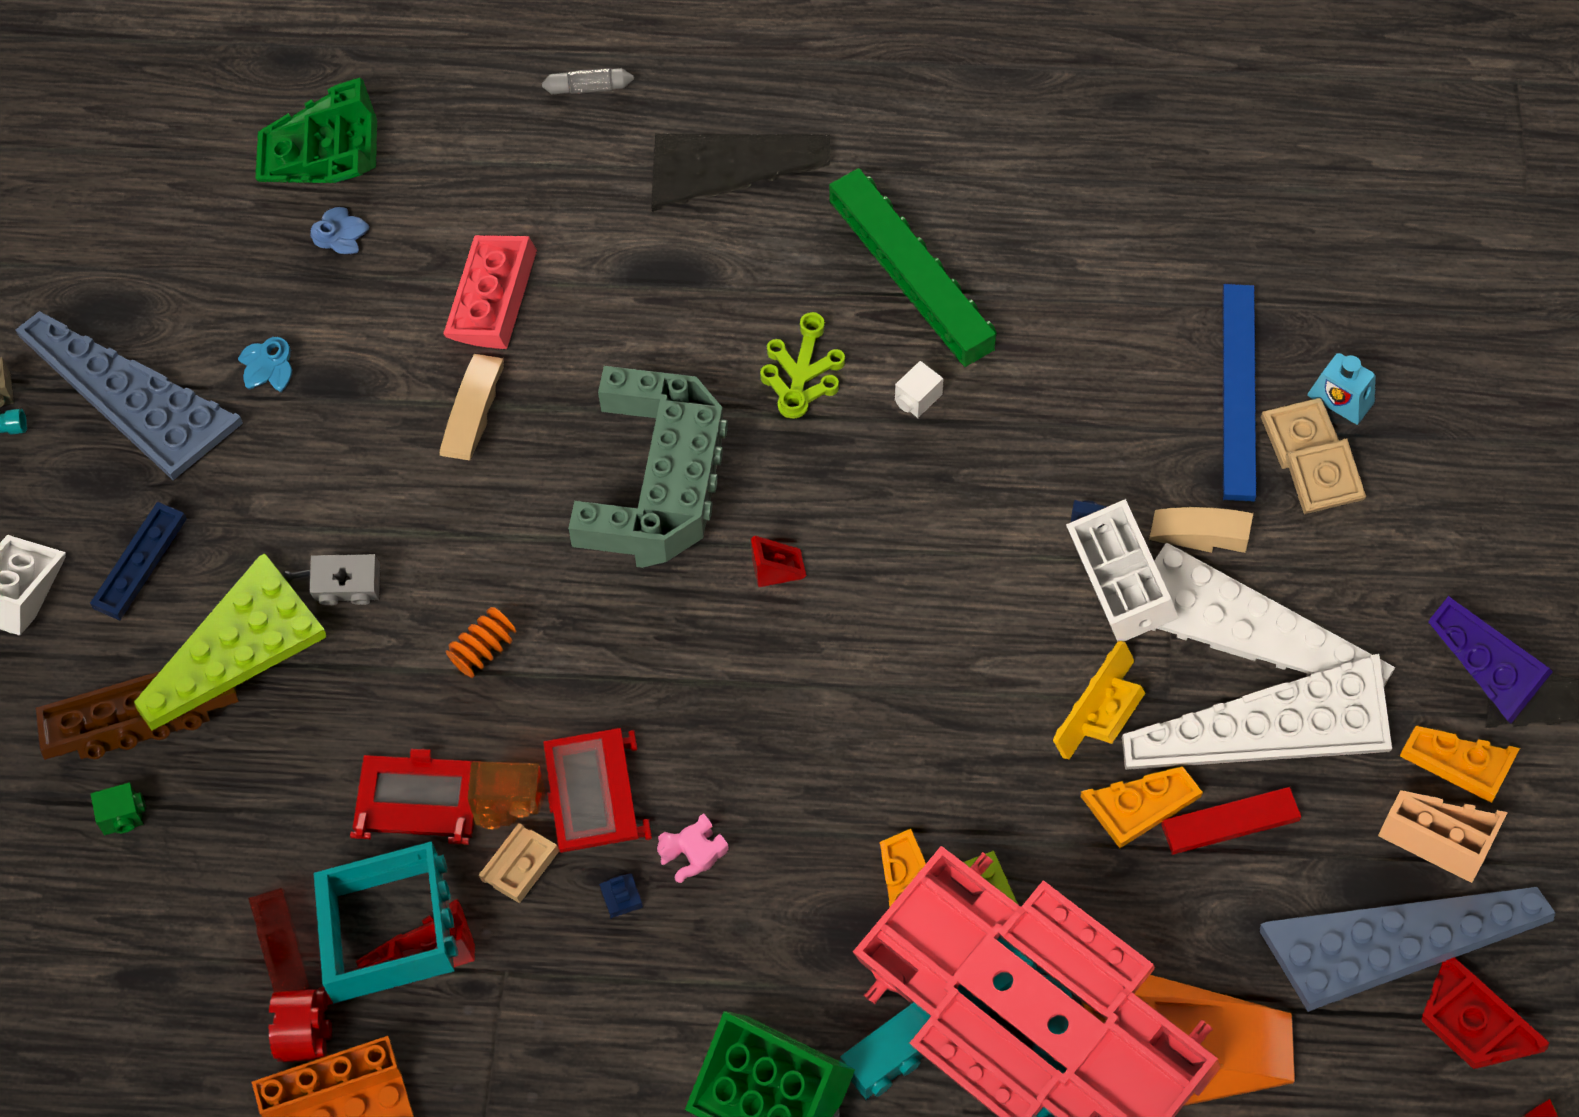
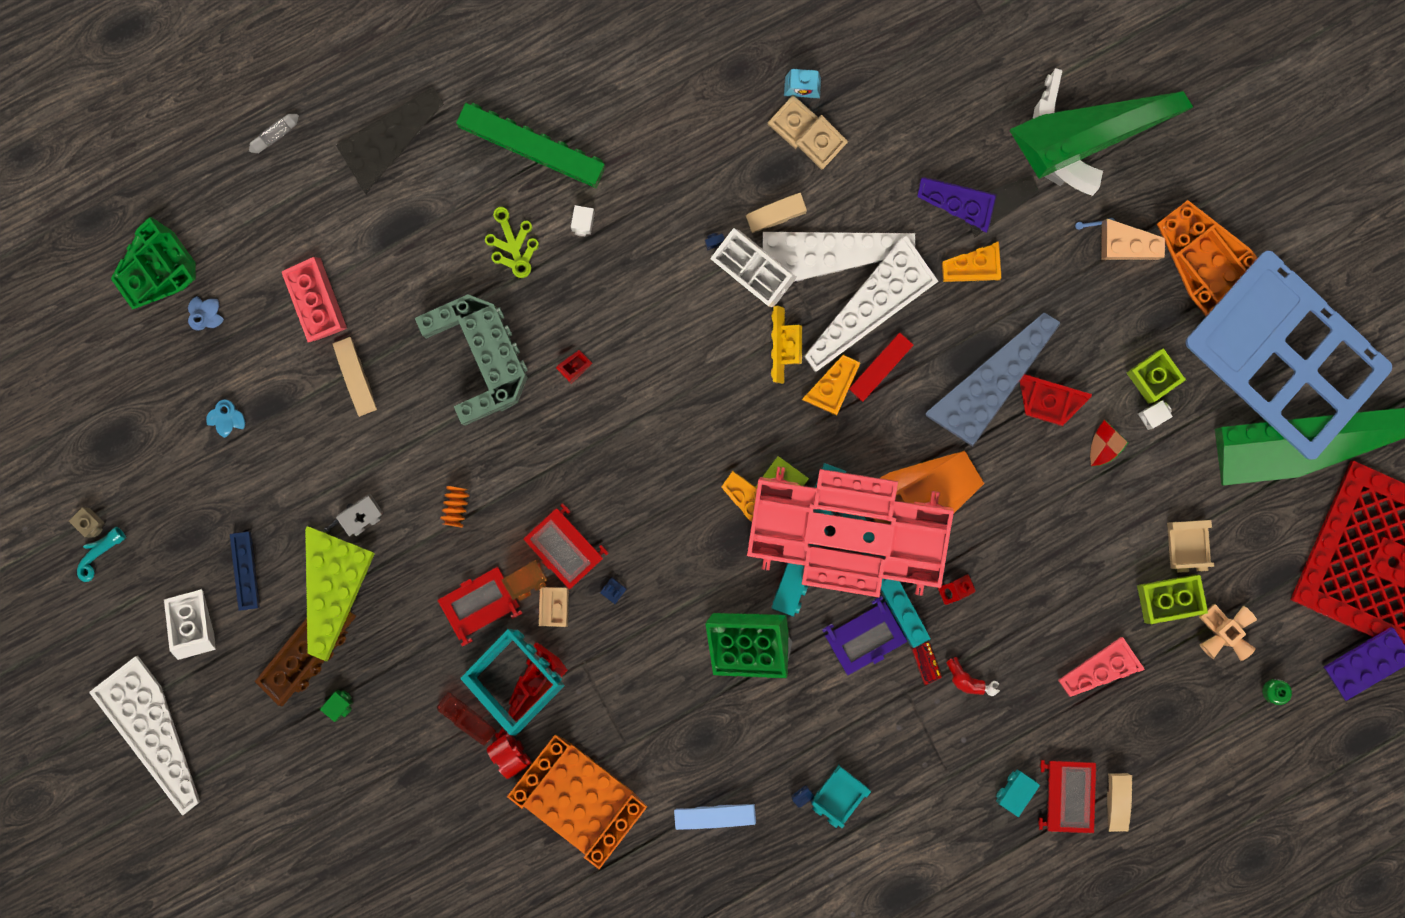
camera: 35 degrees left, 25 degrees up
sand blue wing [16,311,243,480] -> none
bright pink animal [657,813,729,883] -> none
blue tile [1223,284,1256,501] -> none
light nougat wedge [1378,790,1508,883] -> none

